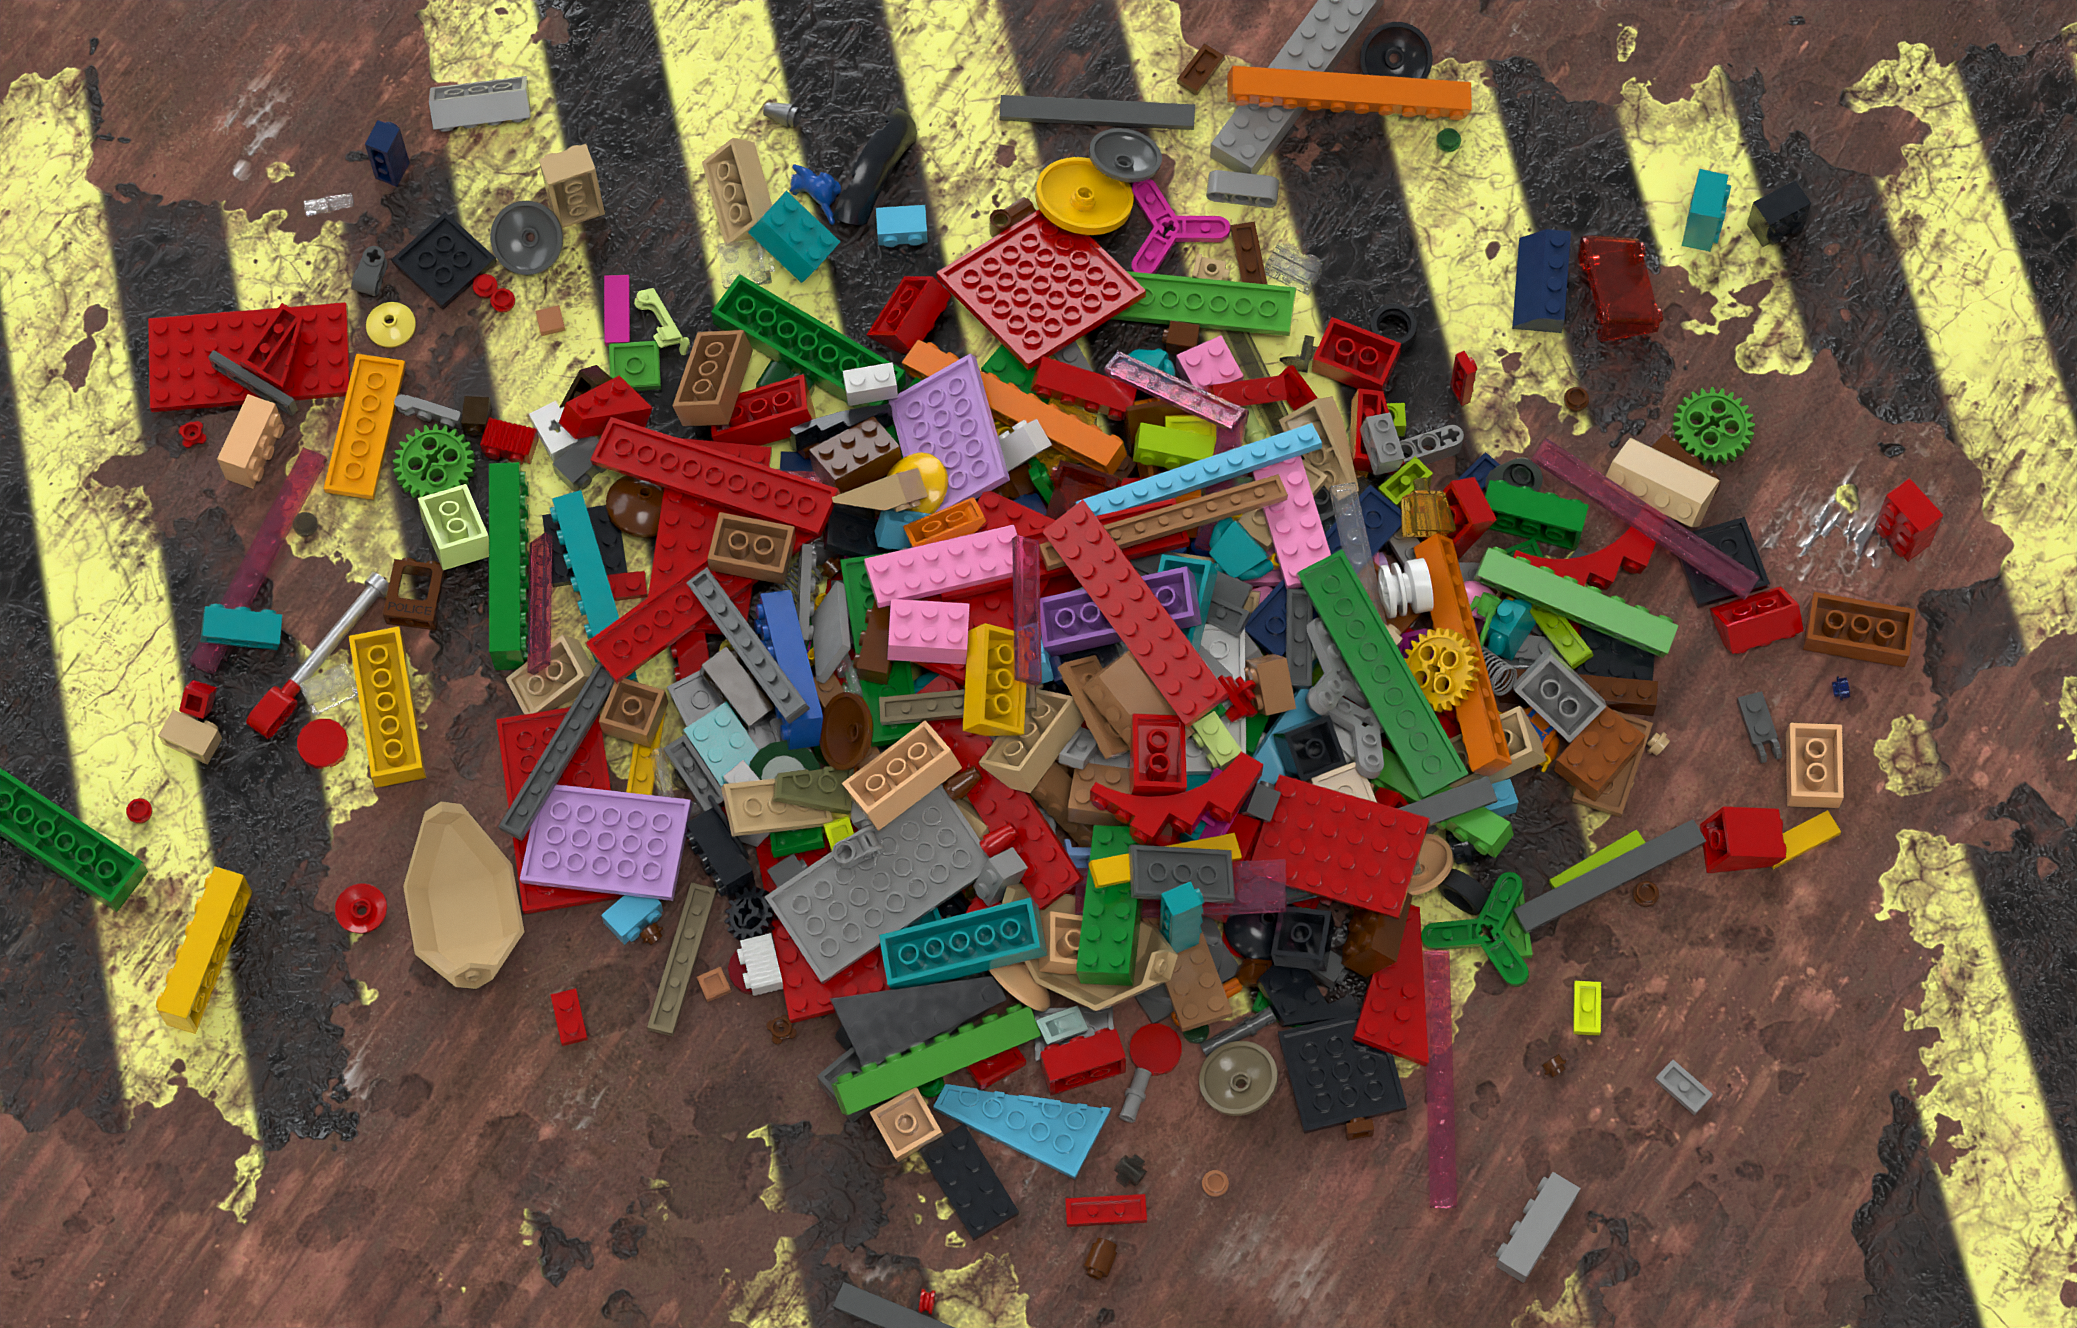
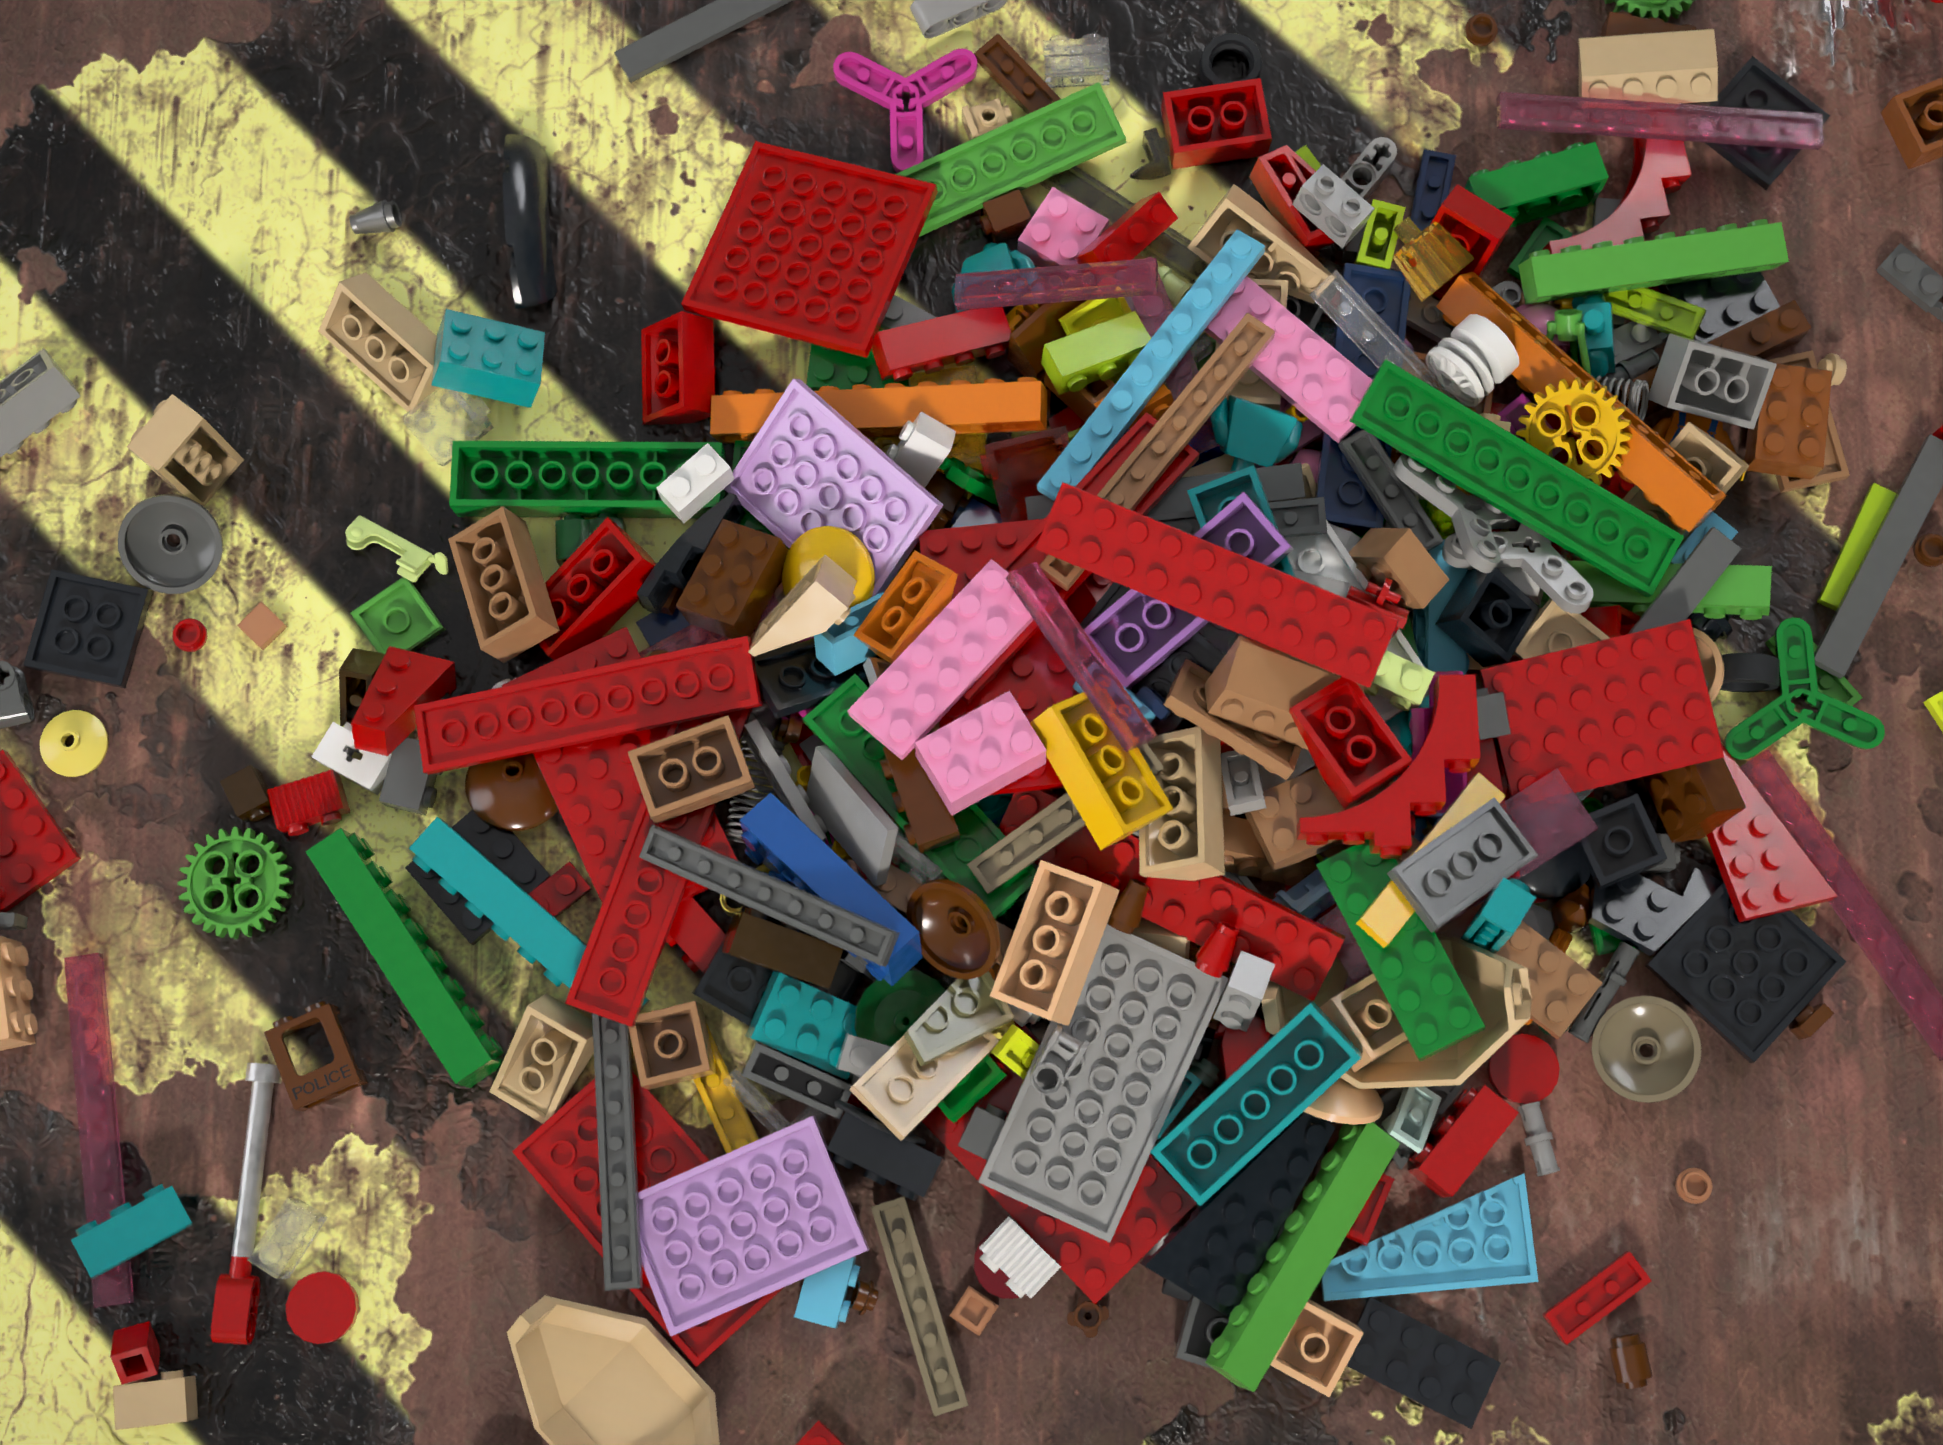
camera: 30 degrees left, 10 degrees up
clear smoke plate [293,512,318,537] -> none
light orange plate [323,354,406,500] -> none
yellow brick [349,626,426,788] -> none
light grey hinge [394,394,463,429] -> none
yellowish green brick [418,484,489,570] -> none
red plate [473,274,498,298] -> none
clear pink tile [527,533,552,675] -> none
dark pink tile [604,275,630,346] -> none
black gear [725,886,779,940] -> none
blue animal [789,164,842,225] -> none
medium azure brick [876,205,928,247] -> none
reddish brown piece [989,197,1036,238] -> none
yellow dish [1035,157,1134,235] -> none
dark grey dish [1089,128,1162,183] -> none
clear smoke gear [1114,1154,1147,1188] -> none
red plate [1280,365,1319,411] -> none
red plate [1450,350,1478,406] -> none
dark grey piece [1485,457,1543,491] -> none
red slope [1709,586,1804,654] -> none

